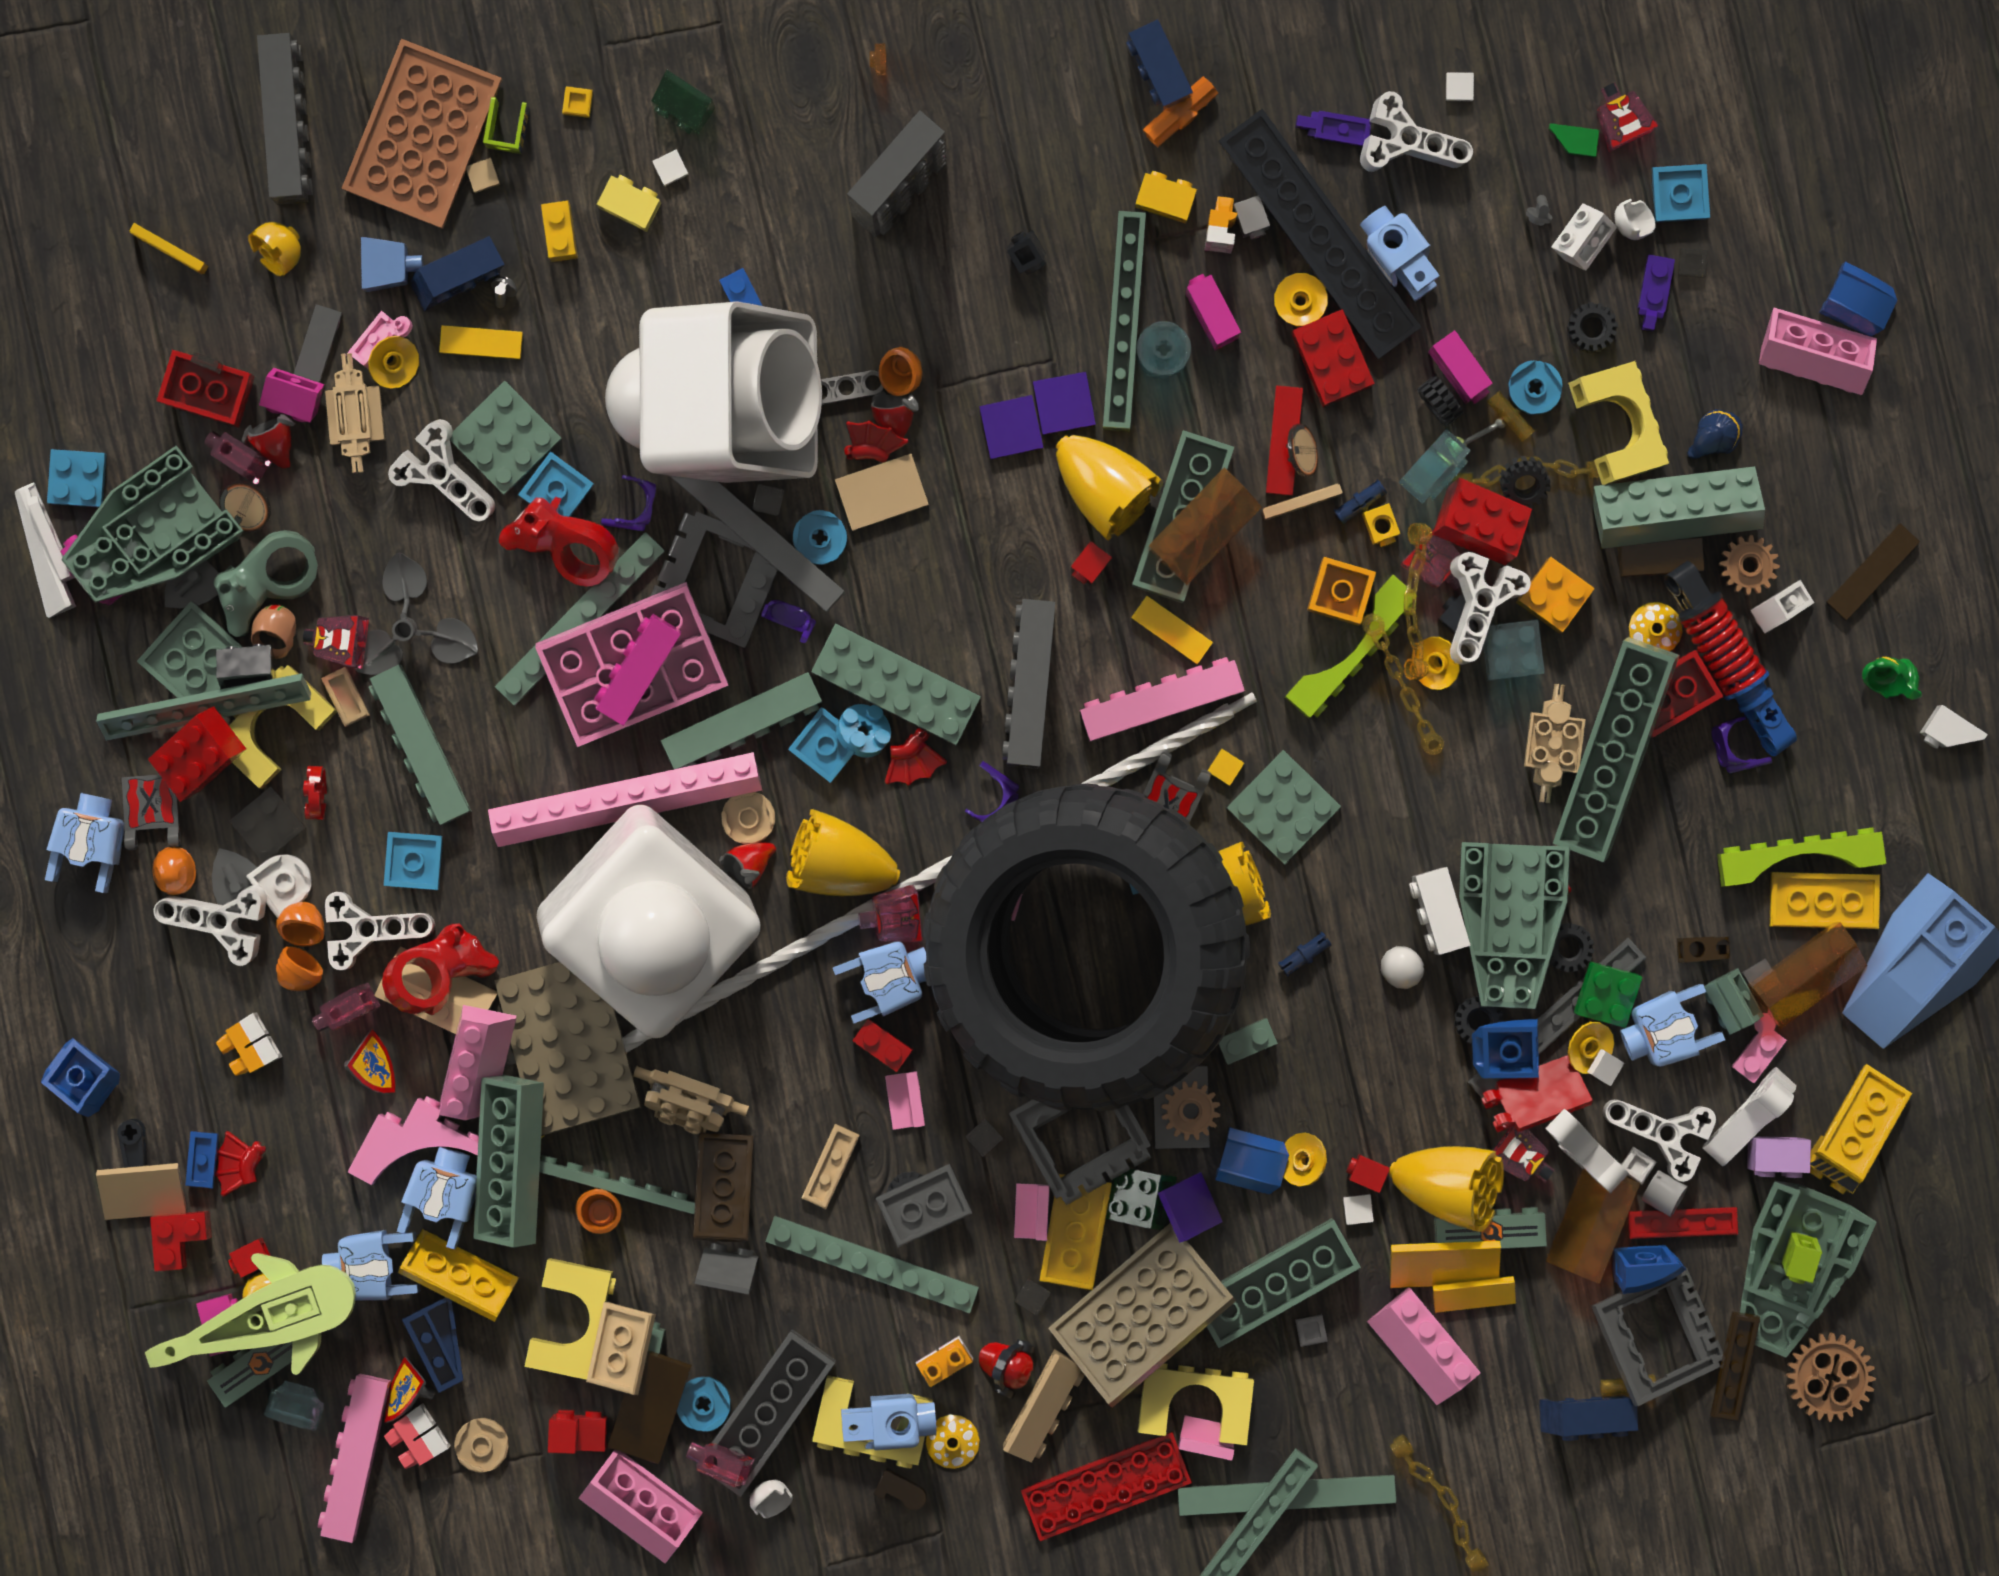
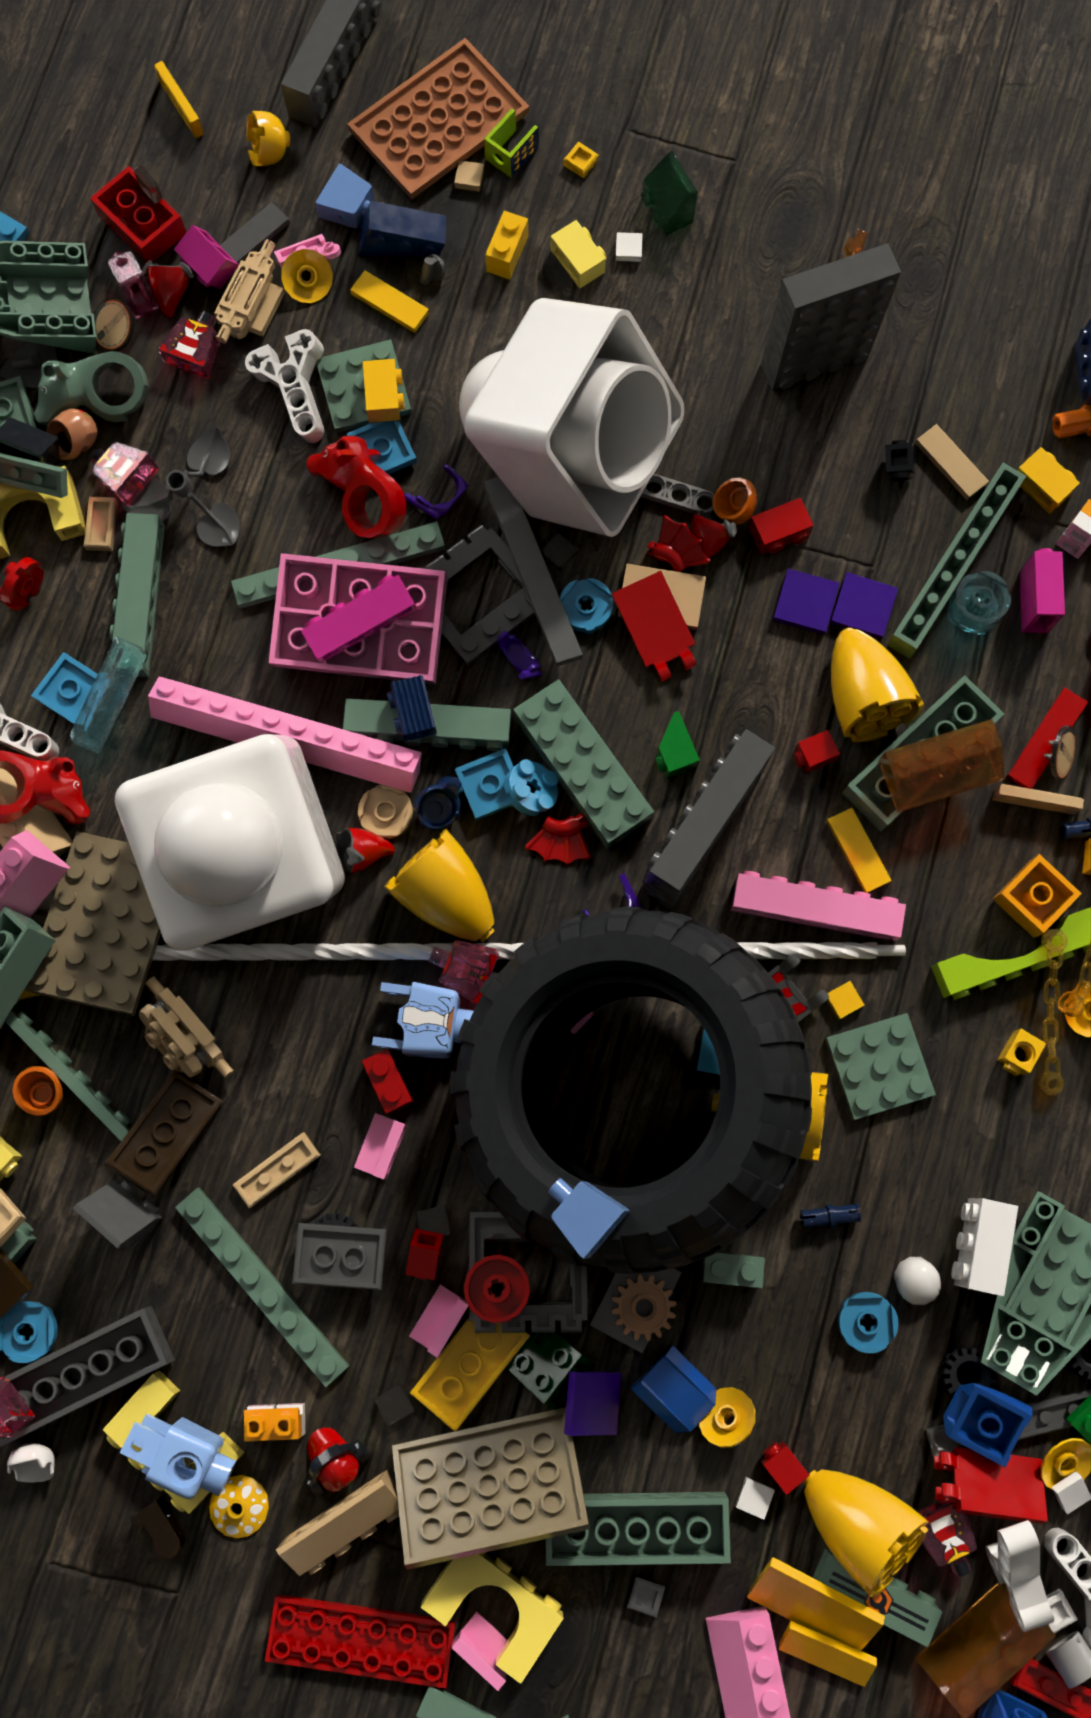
camera: 30 degrees right, 10 degrees down
none -> clear light blue brick [70,636,147,754]
none -> torso [158,311,220,380]
none -> yellow piece [363,359,405,423]
none -> dark blue brick [387,675,437,741]
none -> red brick [406,1229,444,1280]
none -> dark blue hair [414,776,463,831]
none -> red wheel [464,1255,530,1323]
none -> medium blue torso [548,1178,630,1259]
none -> red tile [612,571,696,682]
none -> green slope [655,711,700,779]
none -> red brick [748,498,814,555]
none -> dark azure plate [837,1292,898,1353]
none -> tan tile [915,424,989,500]
none -> yellow brick [997,1029,1046,1076]

